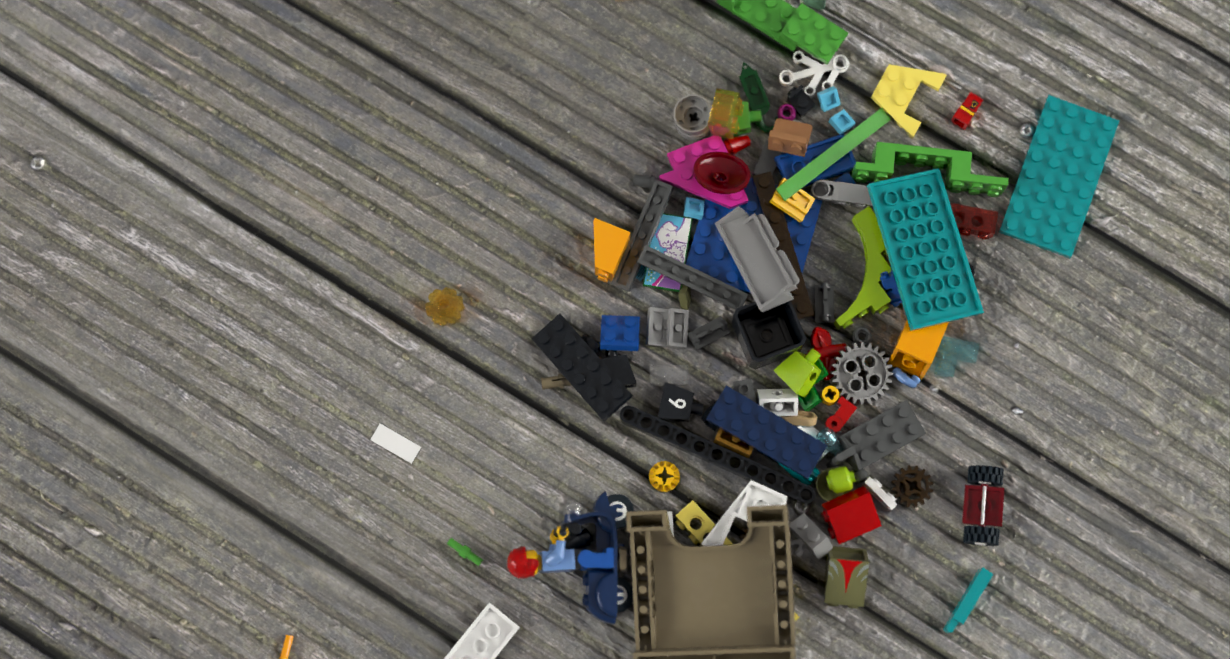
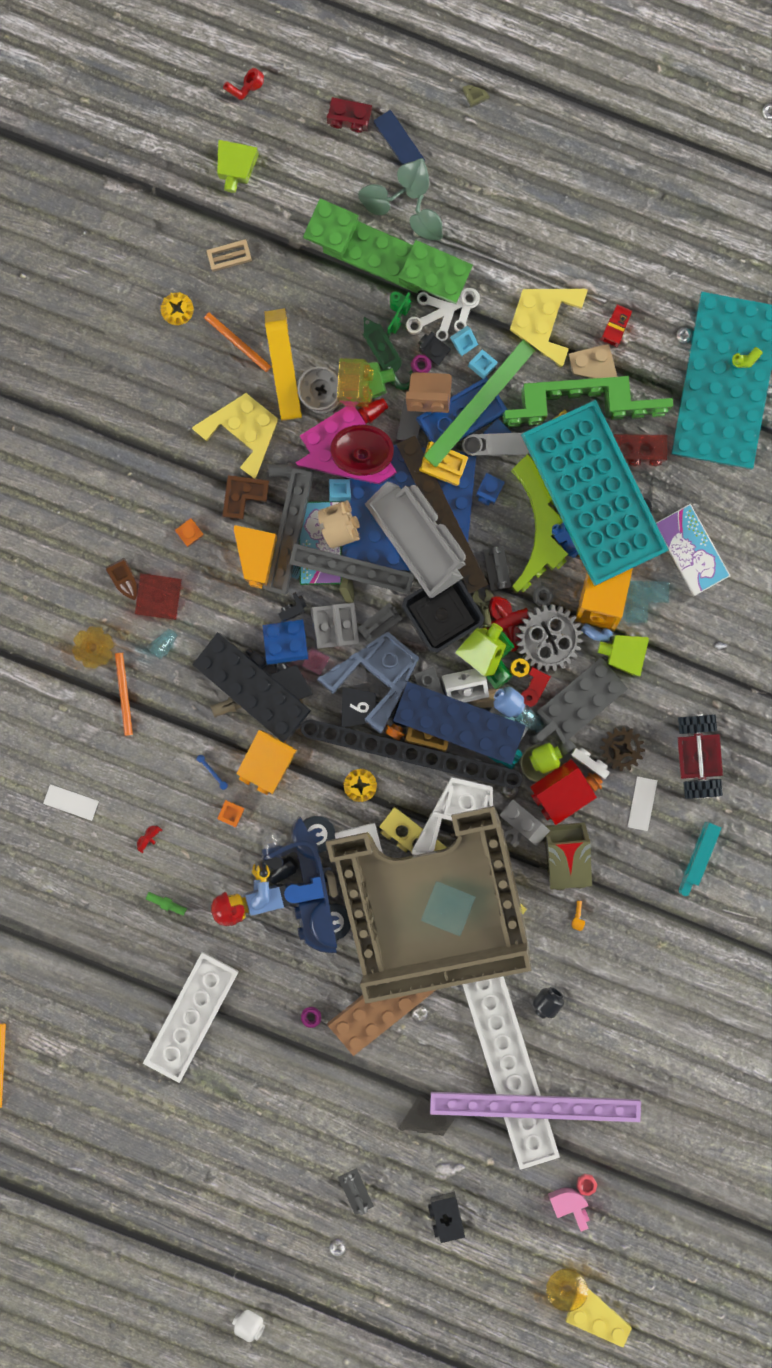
camera: 10 degrees left, 10 degrees up
none -> reddish brown plate [106,558,137,600]
none -> orange bar [115,653,133,736]
none -> clear red plate [135,573,182,620]
none -> red piece [137,826,163,854]
none -> clear light blue cone [148,628,178,660]
none -> yellow gear [160,292,194,326]
none -> orange plate [175,518,204,547]
none -> light yellow wing [192,393,278,479]
none -> blue hinge [197,755,228,790]
none -> orange bar [204,312,272,372]
none -> orange plate [217,800,245,827]
none -> reddish brown plate [222,475,269,520]
none -> light orange slope [236,730,297,795]
none -> yellow beam [264,308,302,421]
none -> black bracket [278,592,307,622]
none -> clear pink plate [302,648,330,676]
none -> sand blue wing [317,632,419,734]
none -> tan brick [318,500,360,549]
none -> orange plate [385,723,405,741]
none -> green hinge [388,292,412,338]
none -> clear light blue tile [421,881,476,936]
none -> olive bar [472,589,493,627]
none -> blue bracket [476,473,505,506]
none -> medium blue head [494,687,525,718]
none -> tan wing [568,344,617,379]
none -> light orange hand [571,901,585,931]
none -> orange plate [585,773,603,792]
none -> lime torso [597,635,649,677]
none -> white sticker [628,777,658,831]
none -> tile [656,504,731,596]
none -> lime arm [732,347,763,368]

